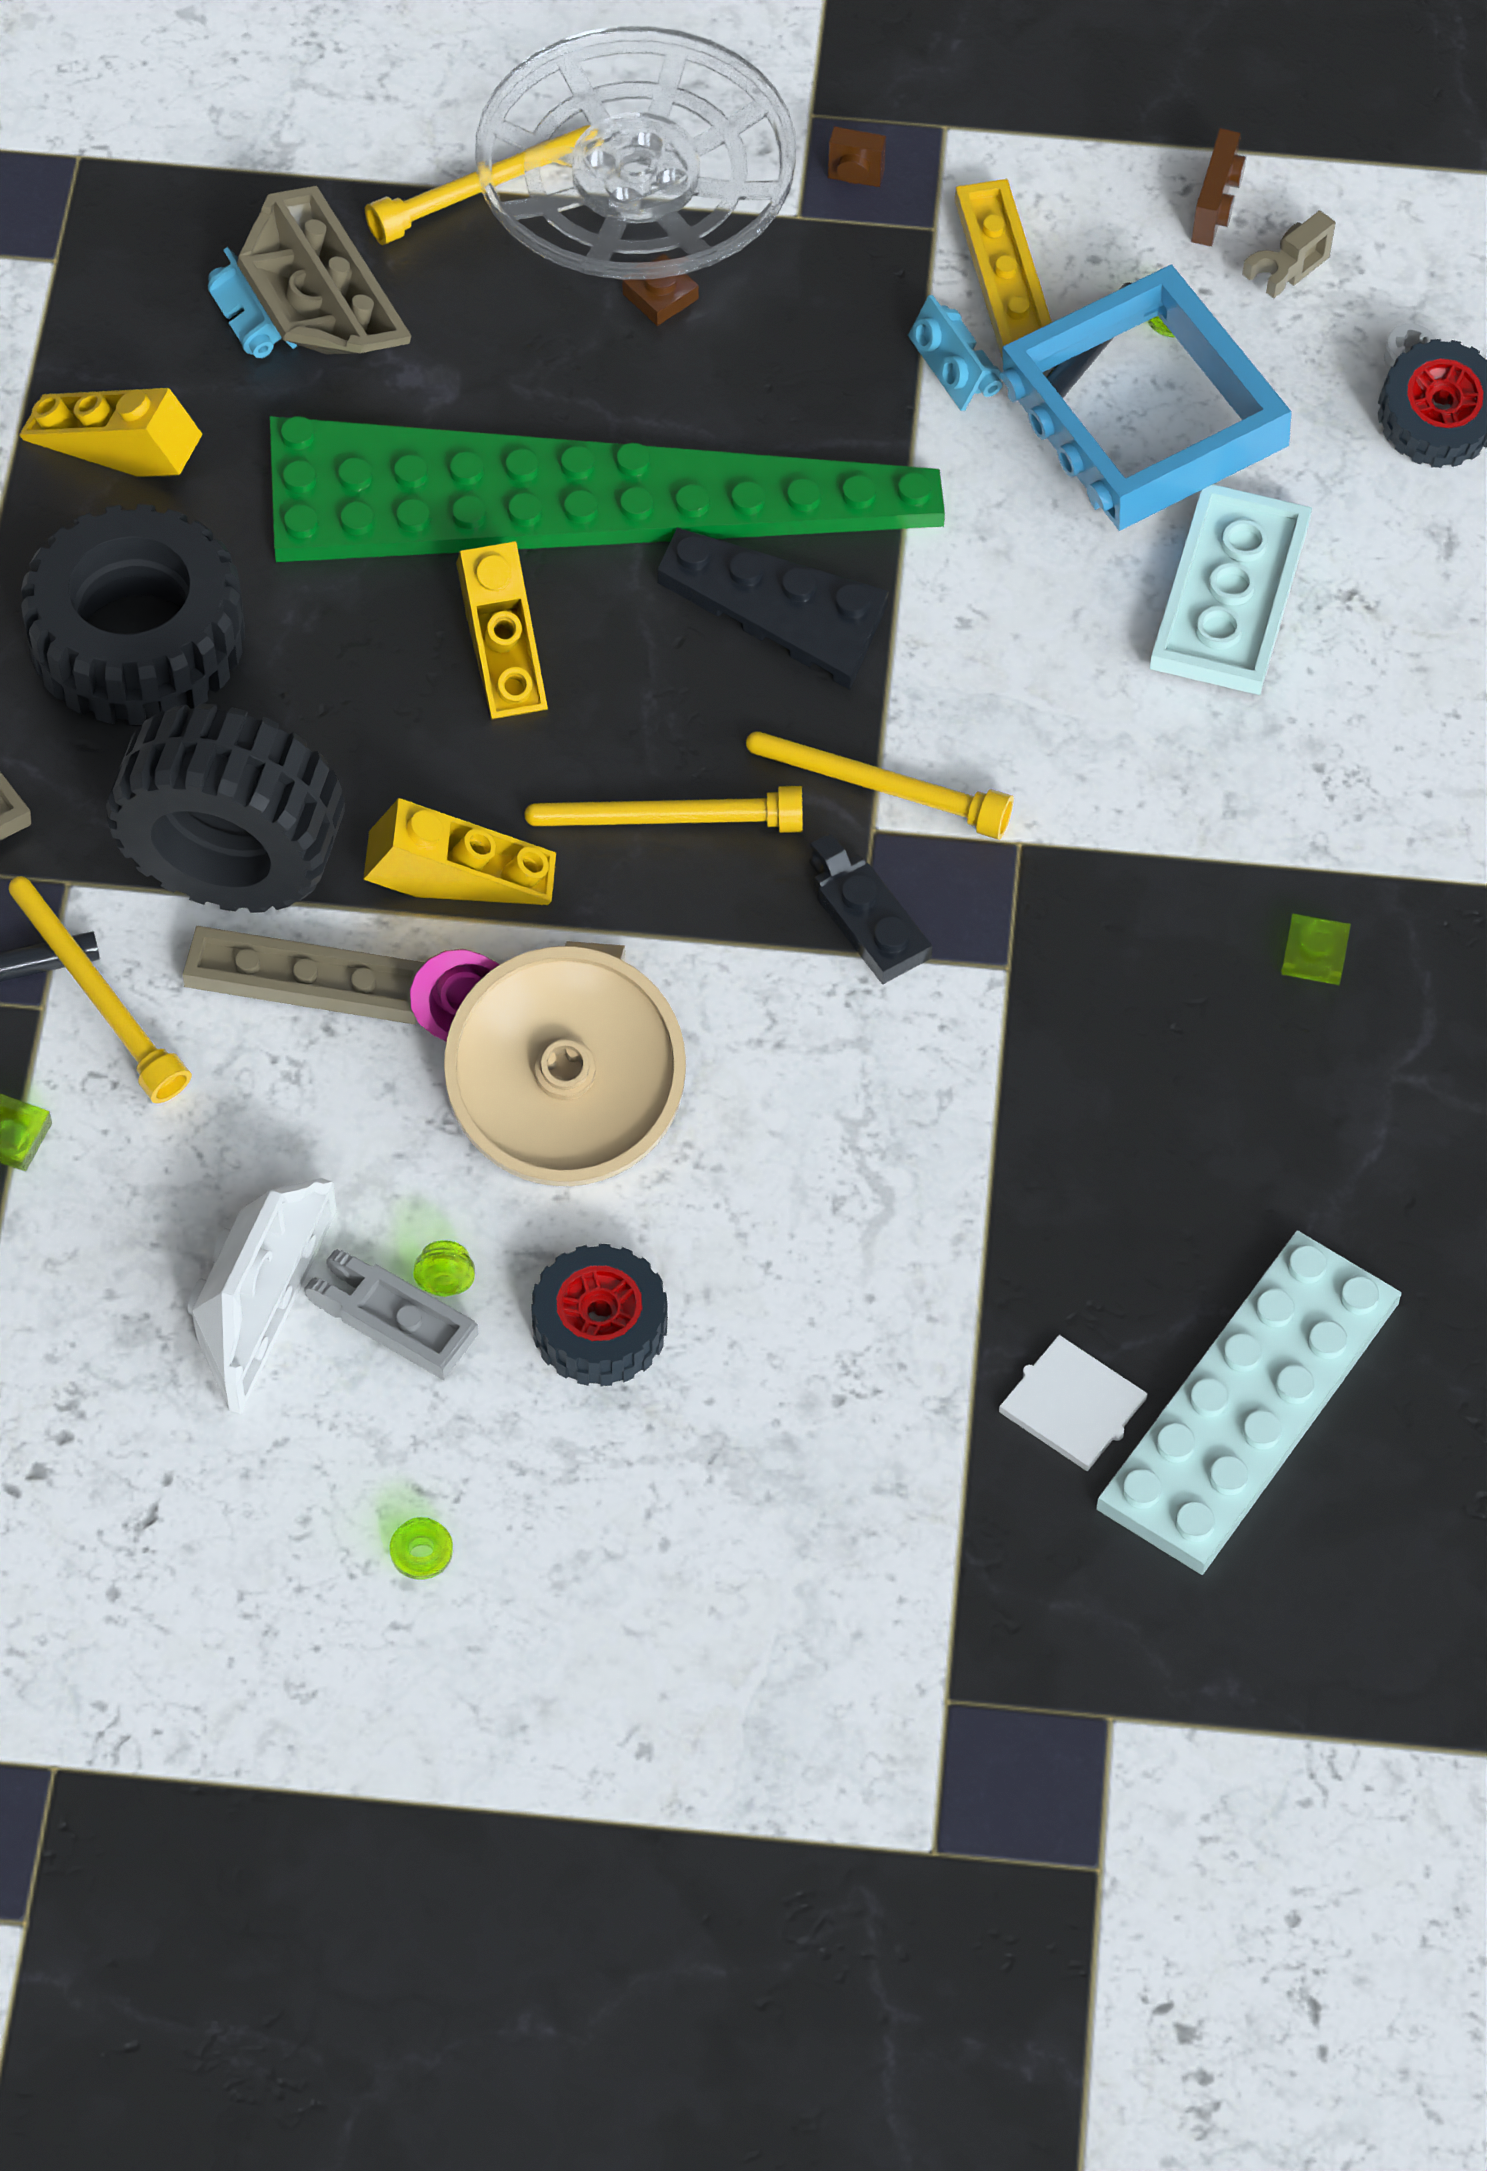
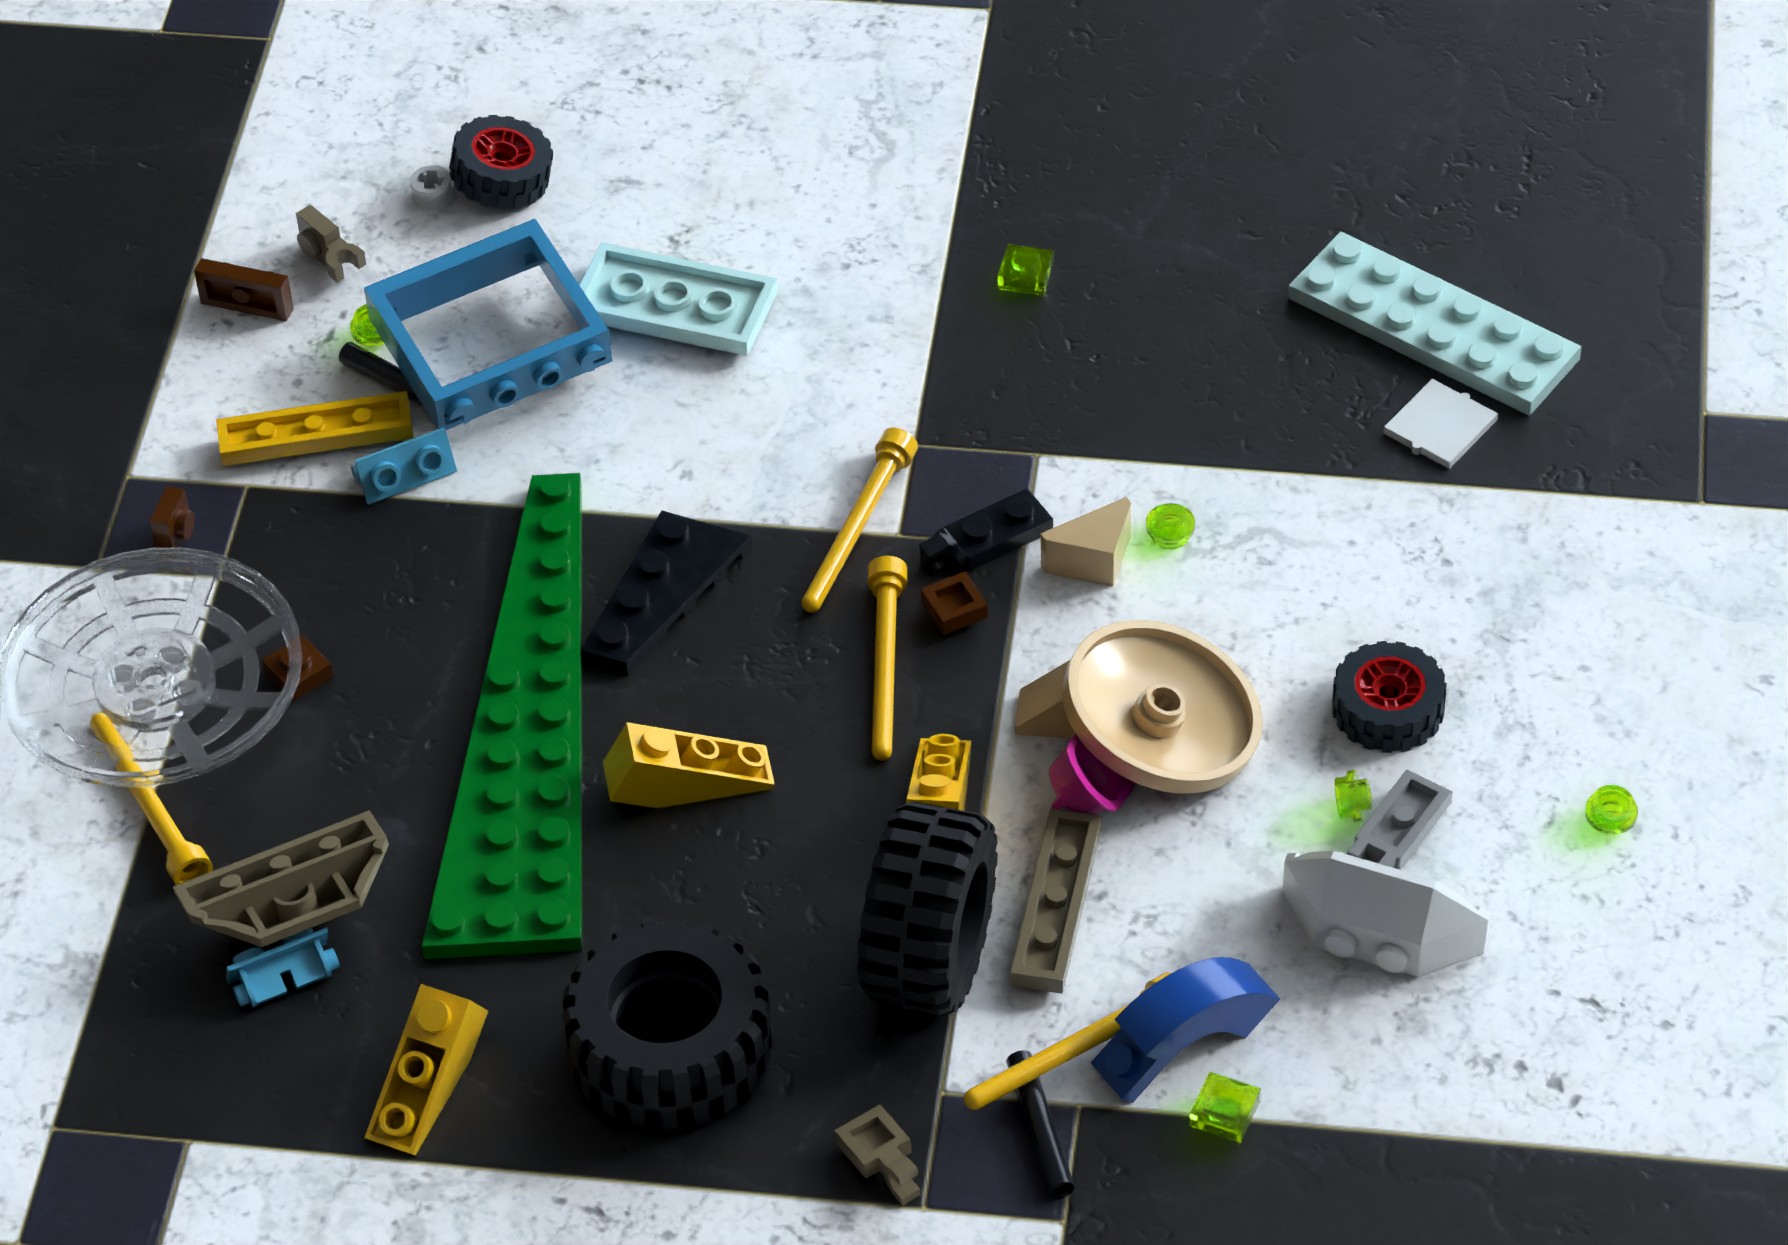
camera: 85 degrees left, 10 degrees down
none -> reddish brown plate [921,571,988,635]
none -> tan slope [1040,497,1131,586]
none -> blue arch [1091,957,1280,1103]
none -> clear neon green plate [1146,503,1195,549]

